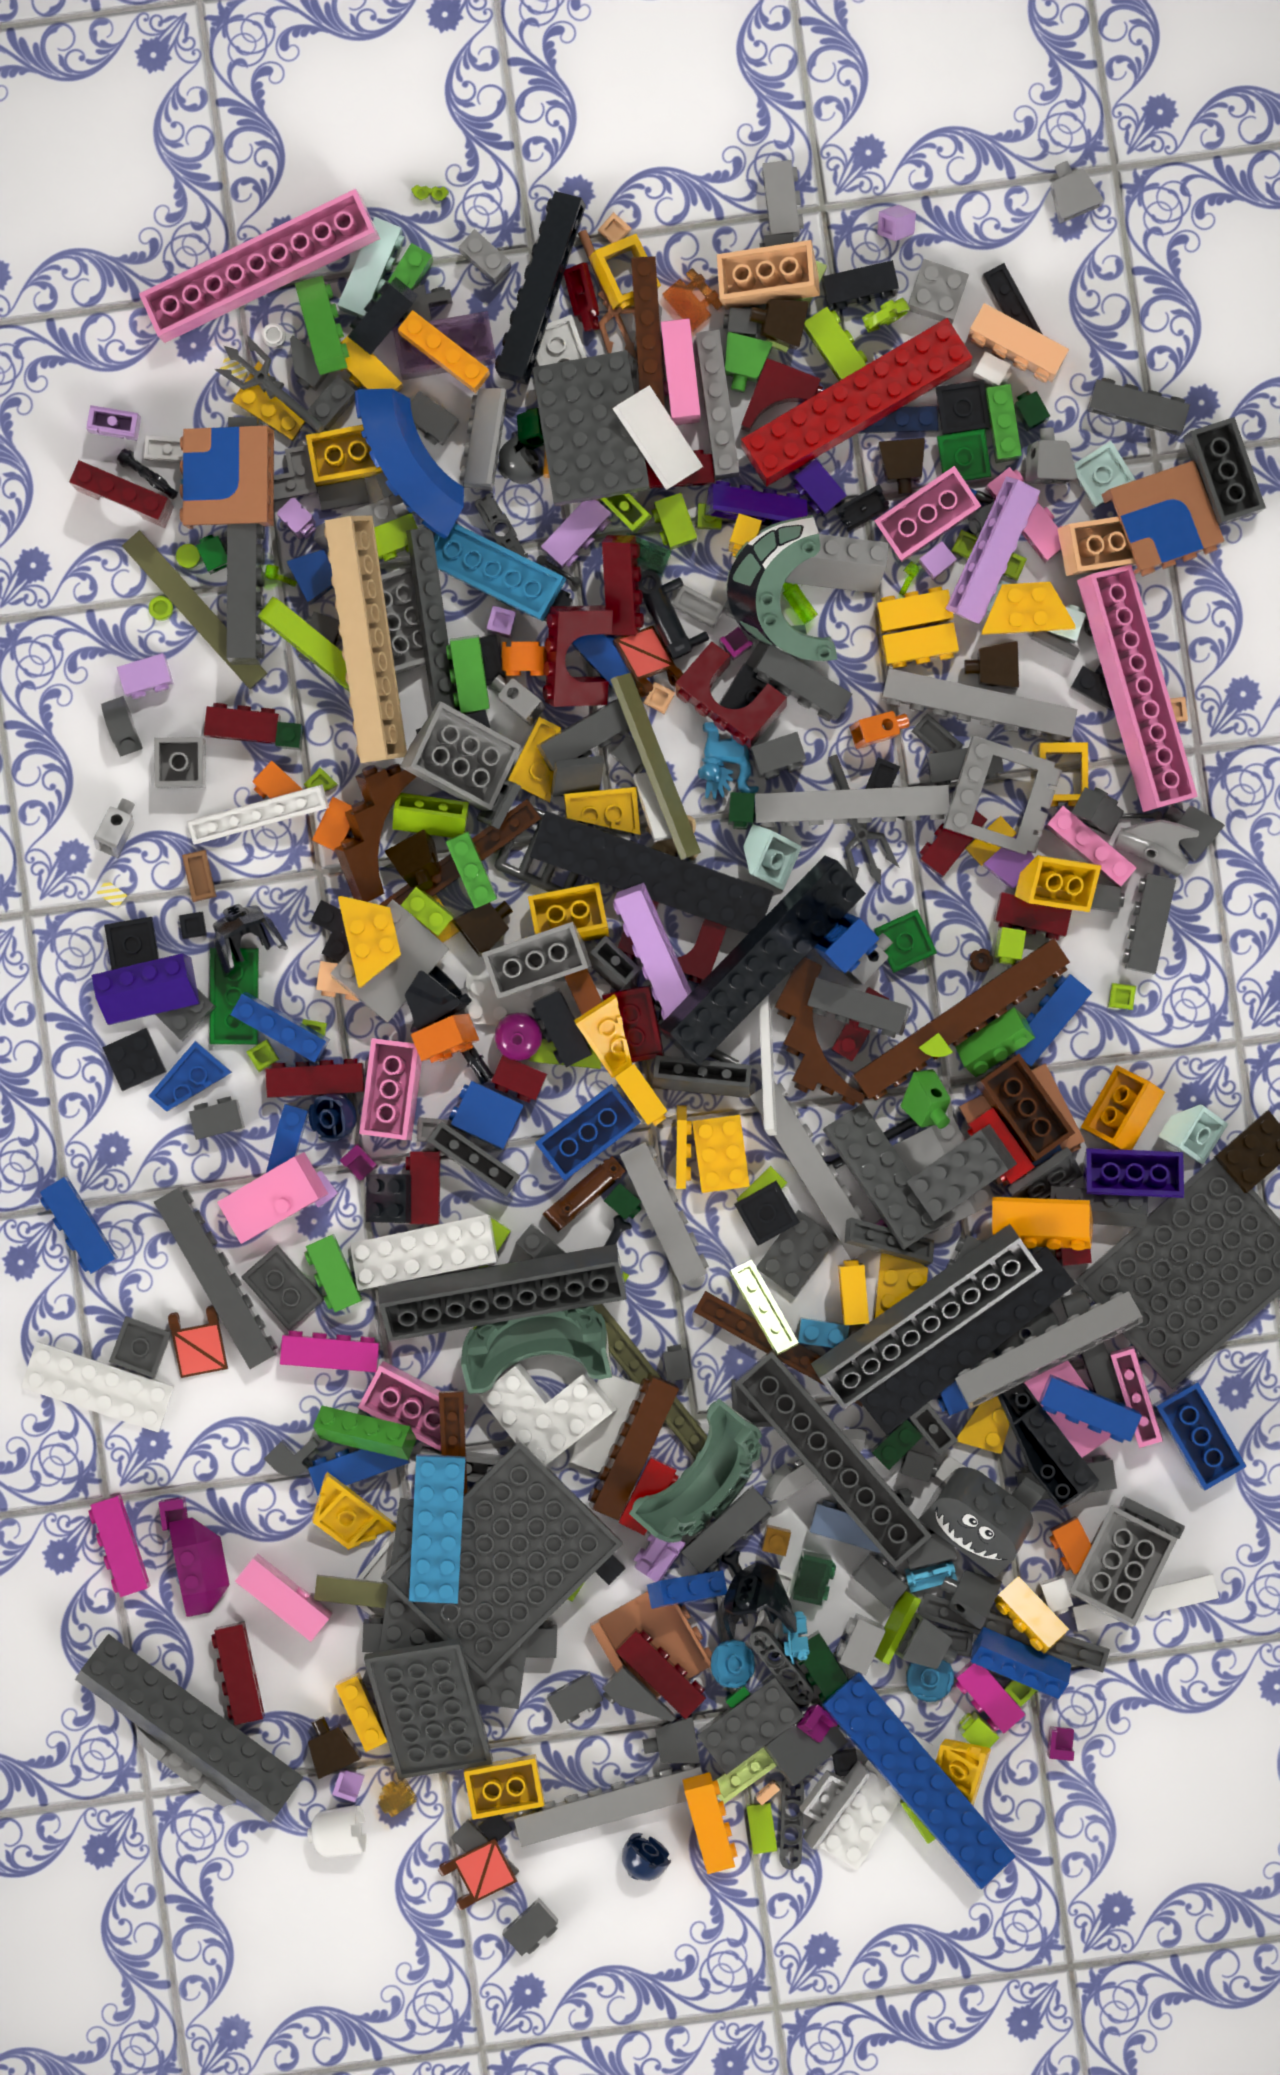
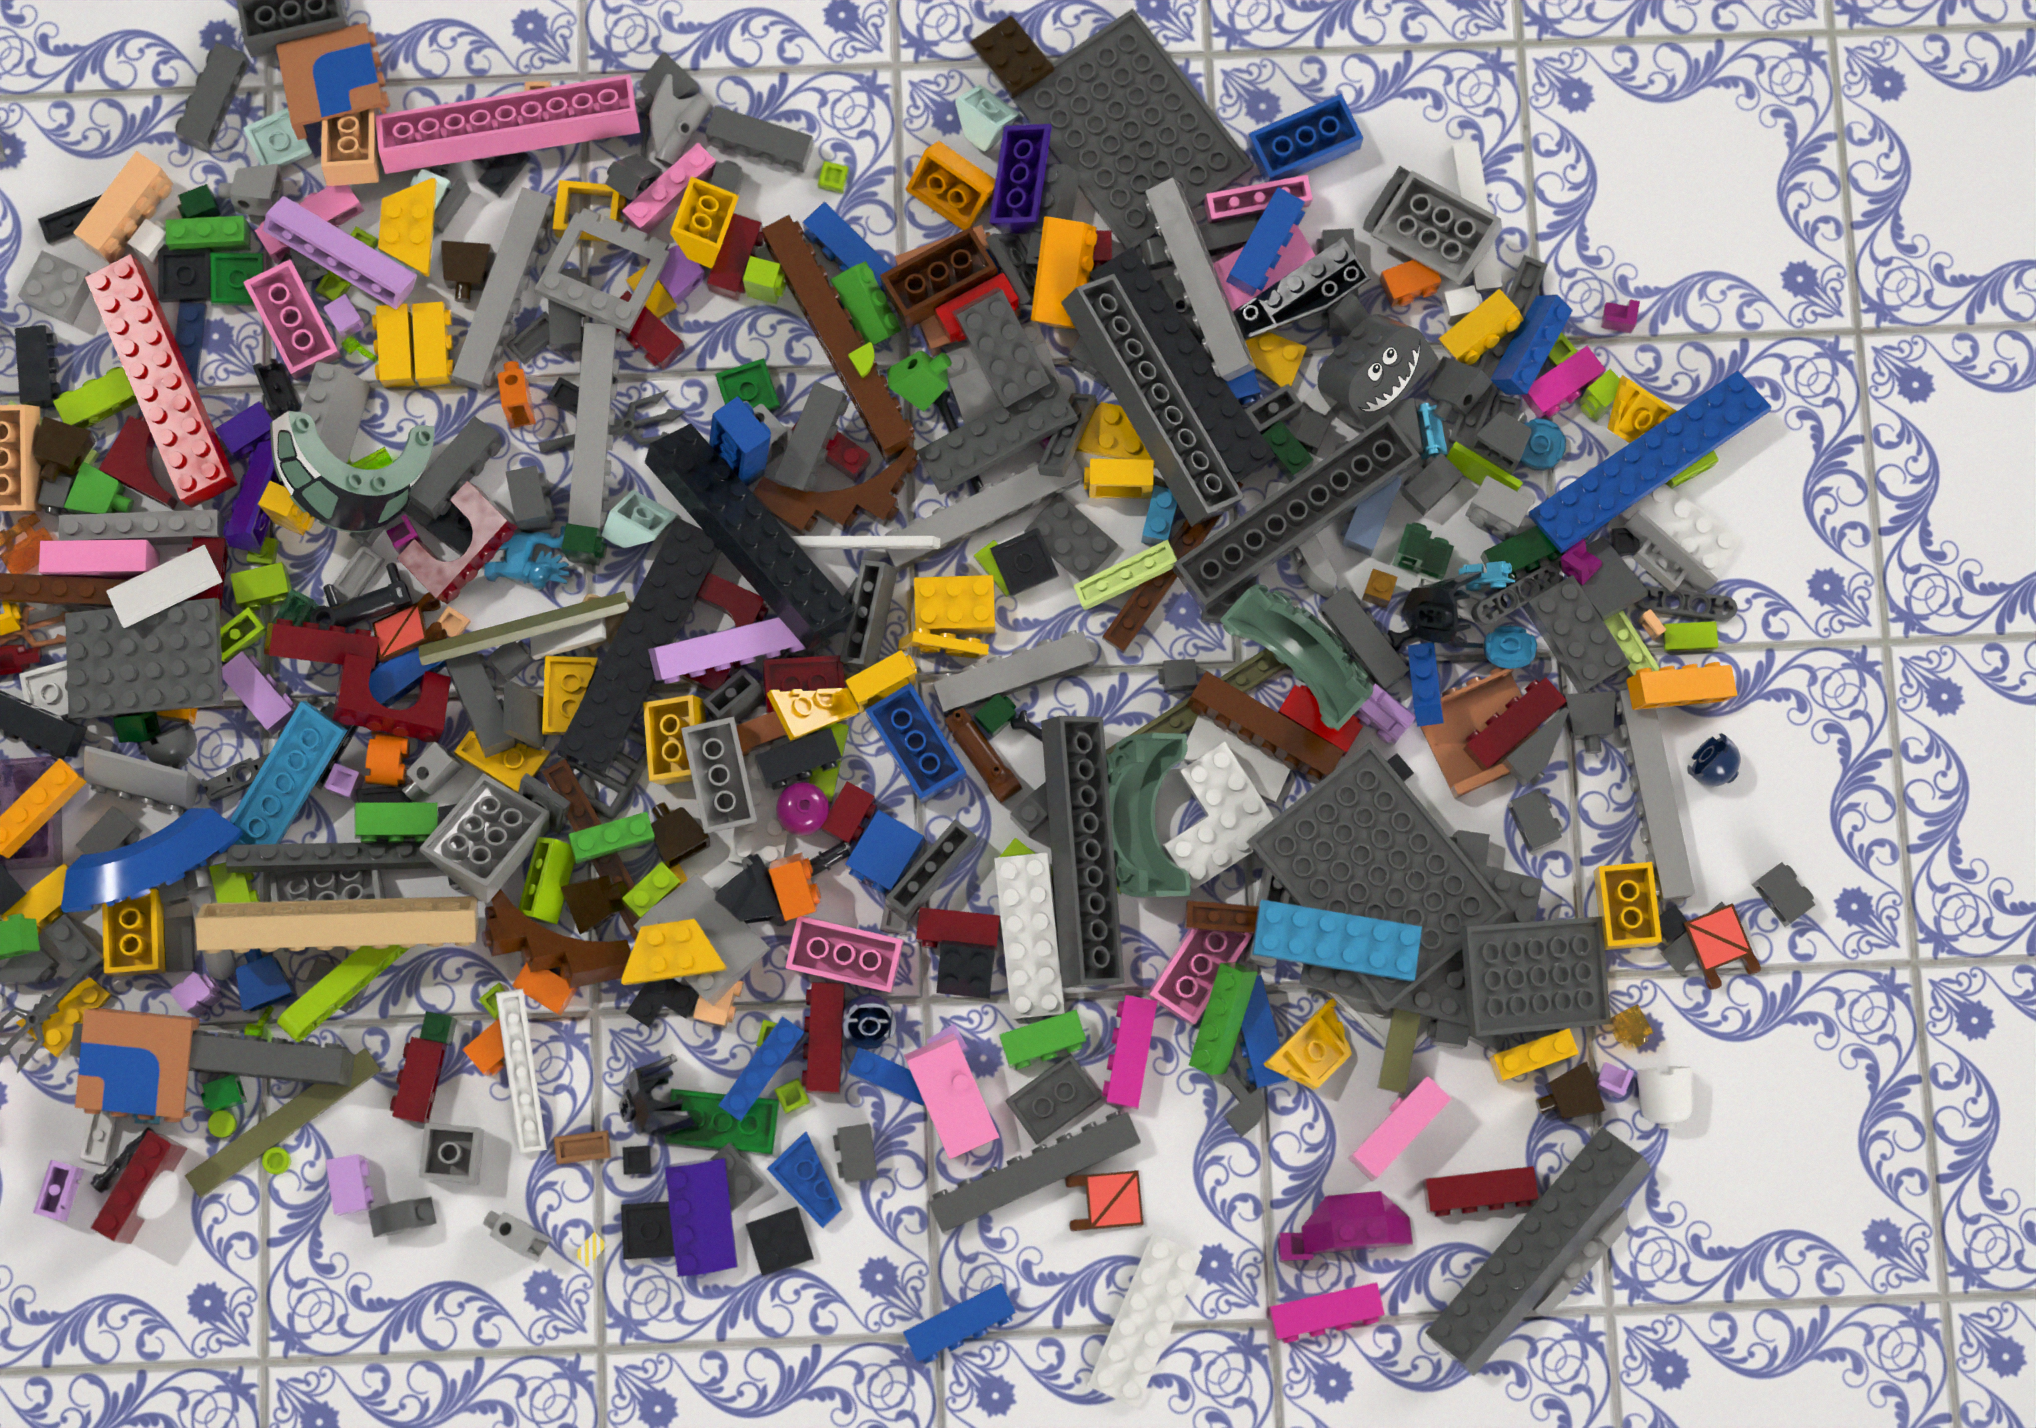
camera: 90 degrees left, 10 degrees down
dark grey plate [109,1316,172,1378] -> none
sticker [220,355,248,380] -> none
light grey plate [274,445,318,501] -> none
magenta panel [339,1144,378,1180] -> none
green tile [725,1685,750,1708] -> none
lime plate [862,298,910,333] -> none
dark brown torso [878,438,925,495] -> none
reddish brown plate [970,949,994,972] -> none

